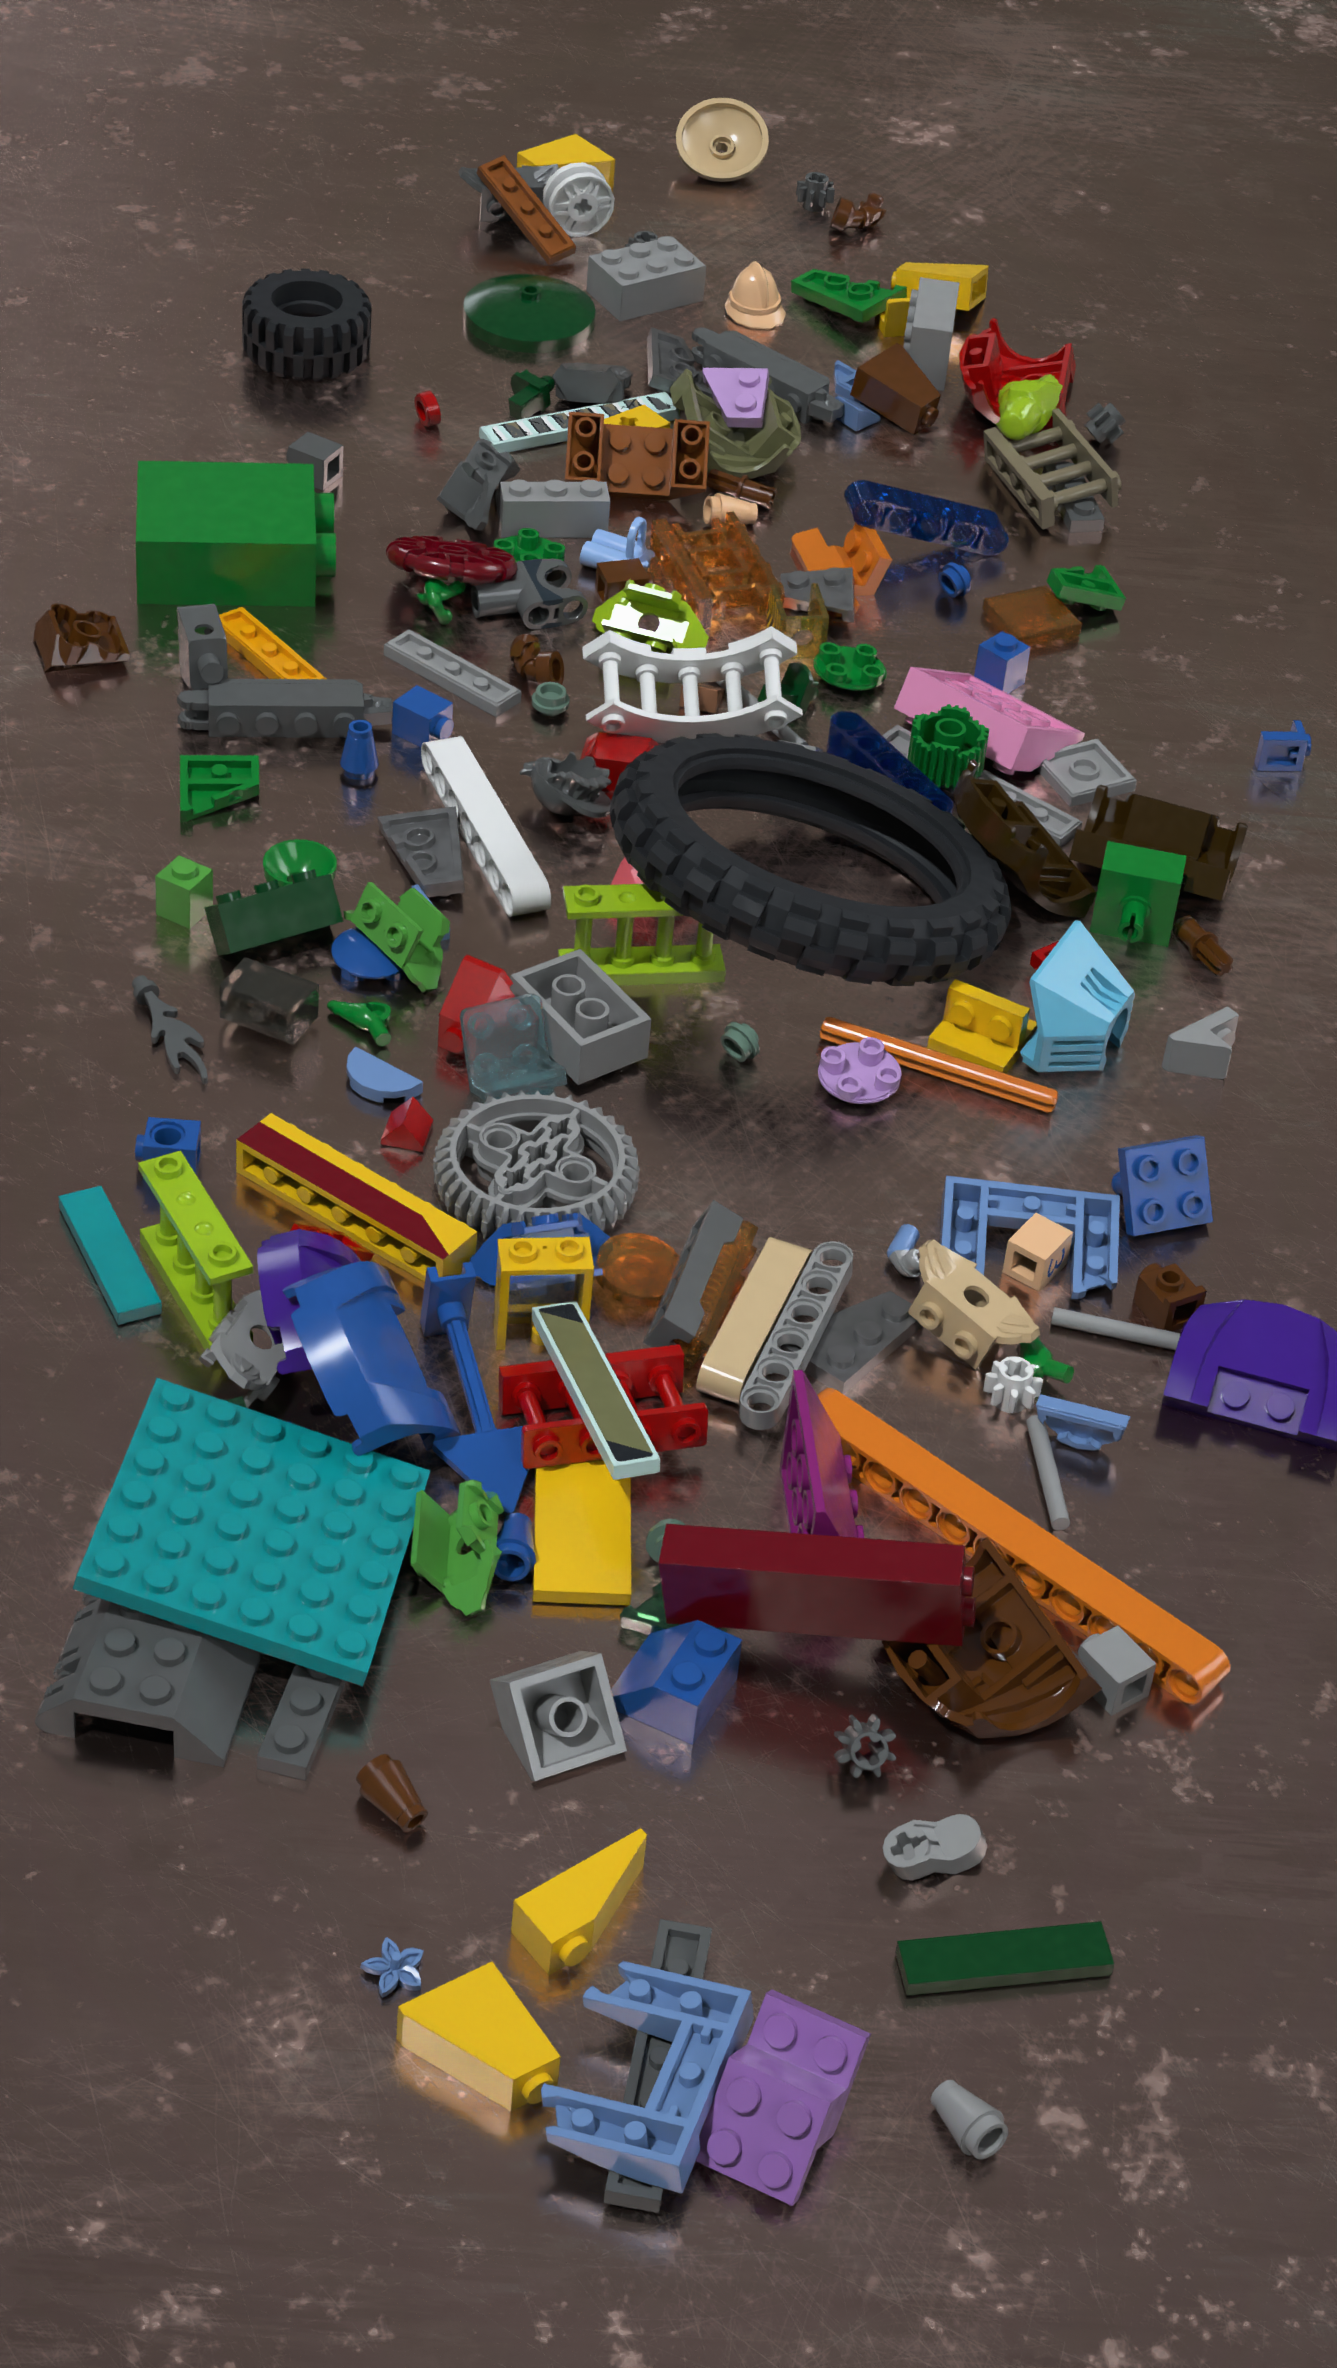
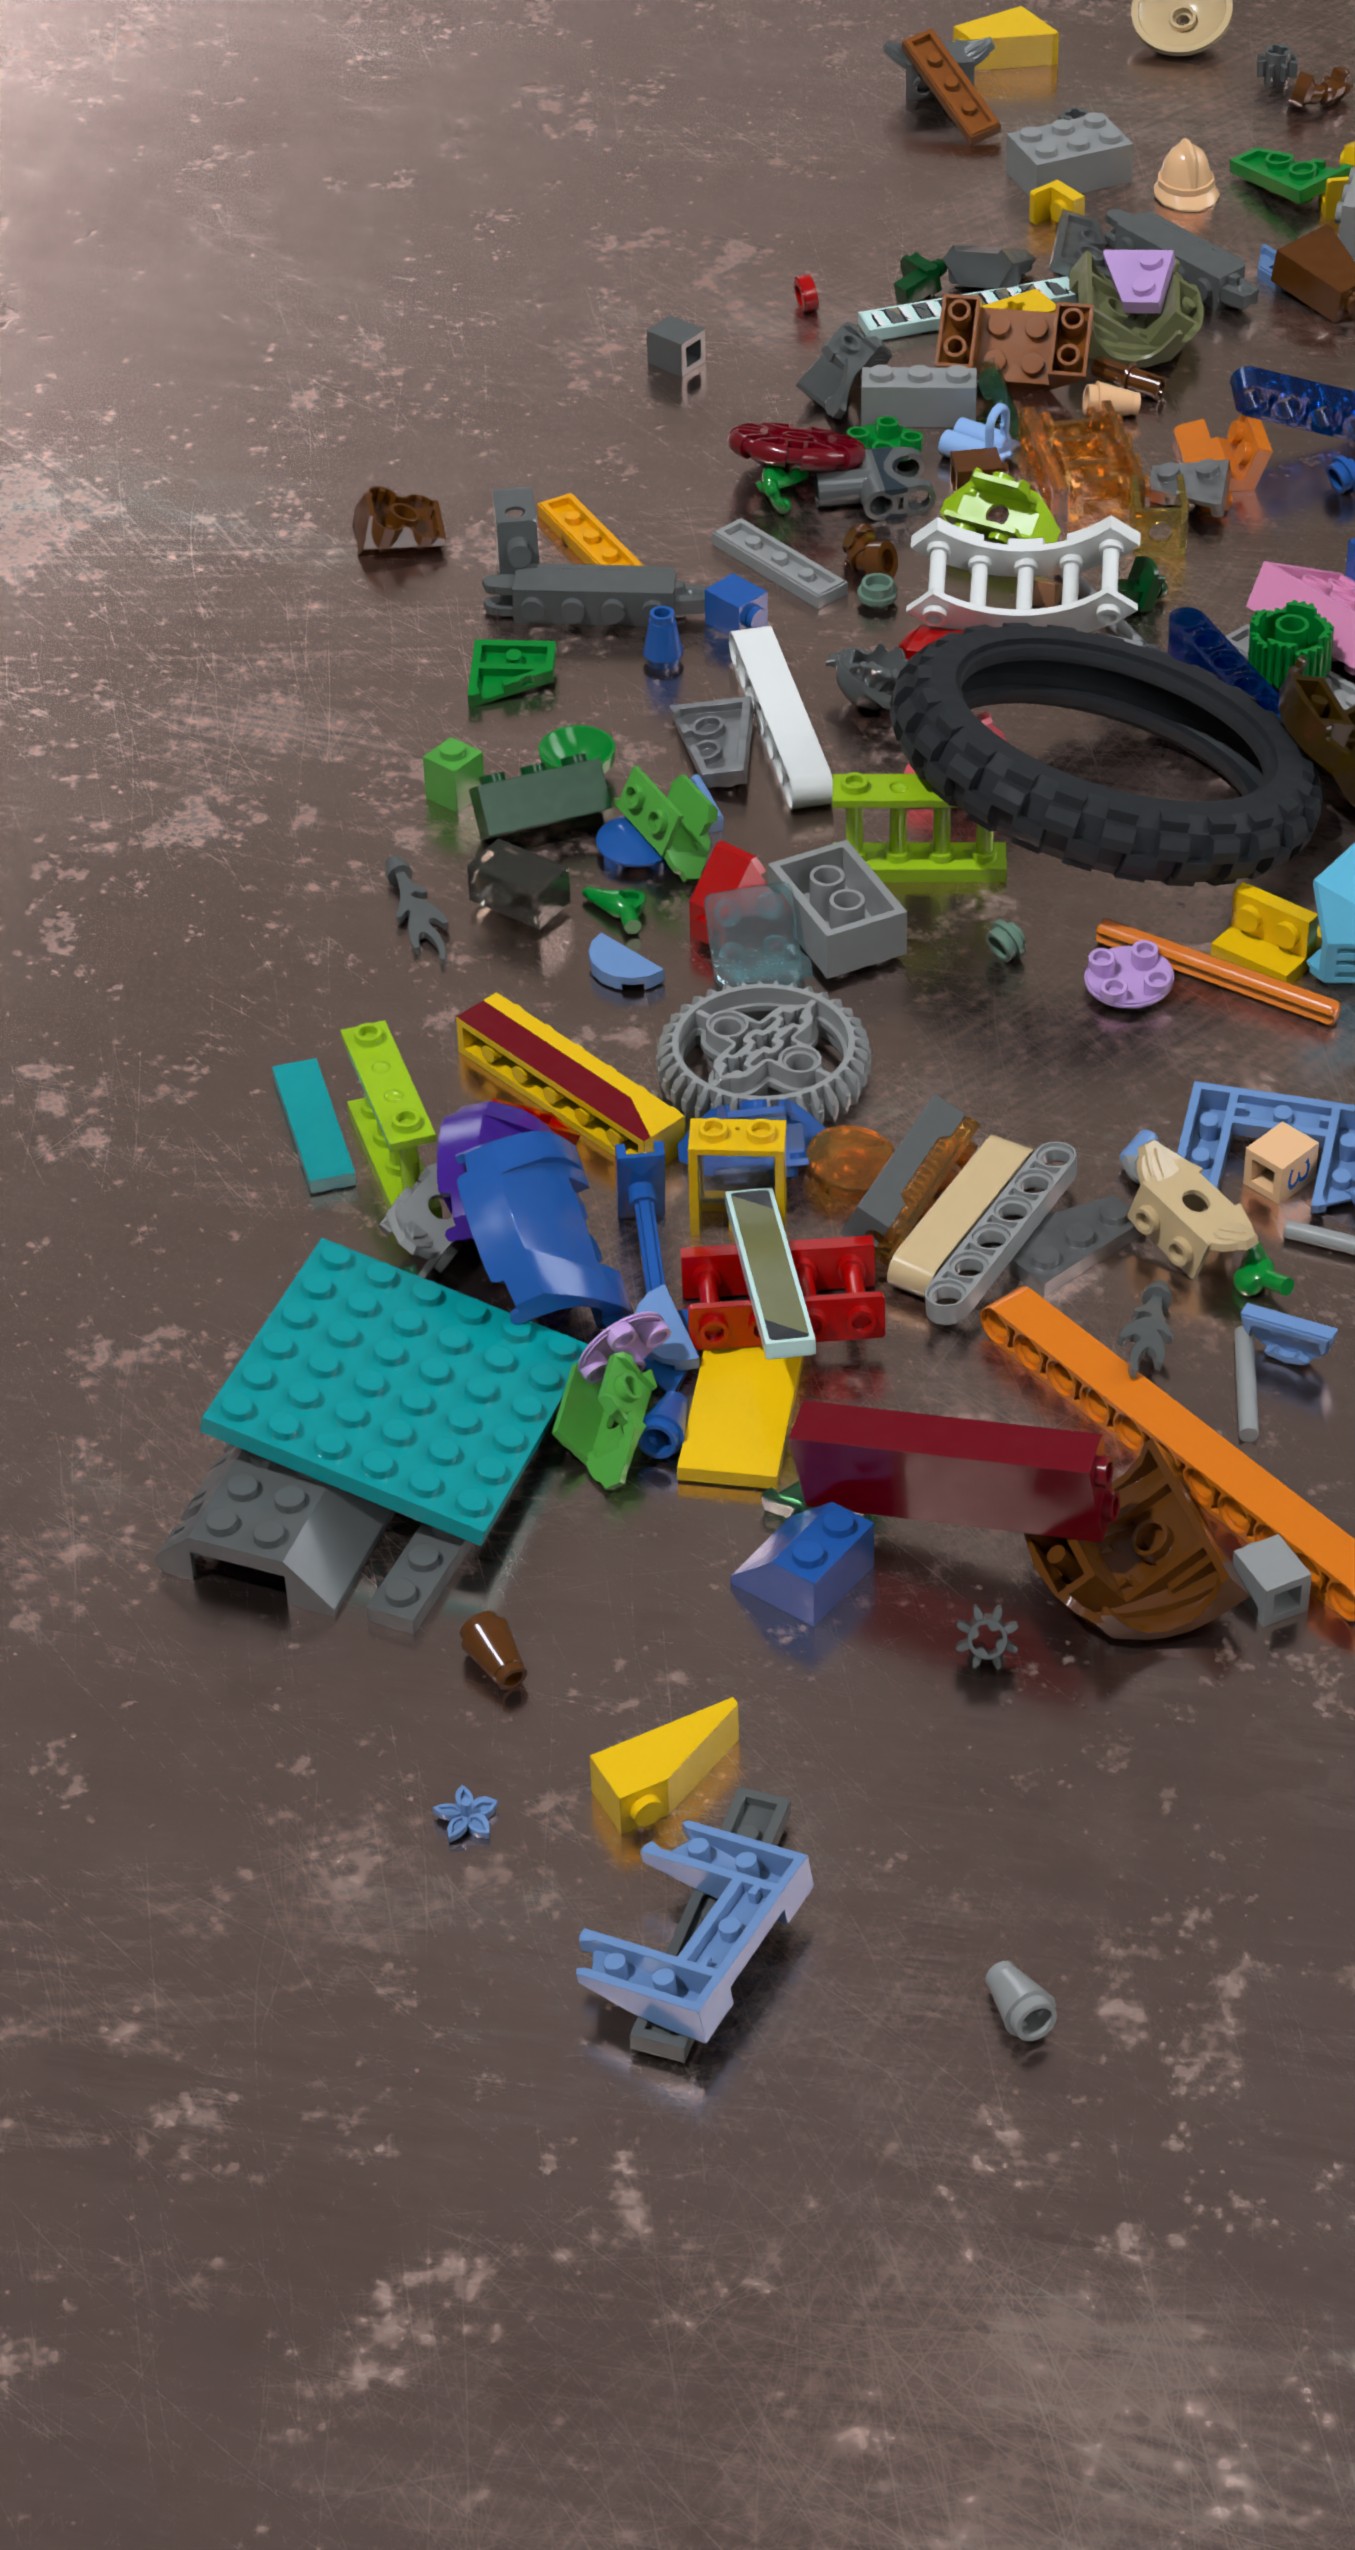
camera: 15 degrees right, 0 degrees up
blue brick [135,1117,201,1179] -> none
green brick [136,461,336,607] -> none
black tyre [242,268,372,381] -> none
red slope [381,1096,433,1152] -> none
yellow slope [396,1961,561,2112] -> none
dark green dish [463,274,596,353] -> none
light grey slope [489,1651,627,1781] -> none
white wheel [543,162,615,237] -> none
medium lavender bracket [696,1989,871,2206] -> none
magenta slope [779,1370,864,1538] -> none
green dish [813,642,887,690] -> none
medium blue slope [835,396,881,432] -> none
light grey piece [883,1814,987,1880] -> none
dark green tile [895,1921,1115,1996] -> none
white gear [983,1356,1043,1413] -> none
none -> lavender dish [578,1311,671,1384]
none -> medium blue tile [635,1284,700,1371]
none -> clear green wing [977,357,1025,439]
none -> yellow bracket [1029,179,1085,225]
none -> dark grey piece [1117,1280,1174,1378]

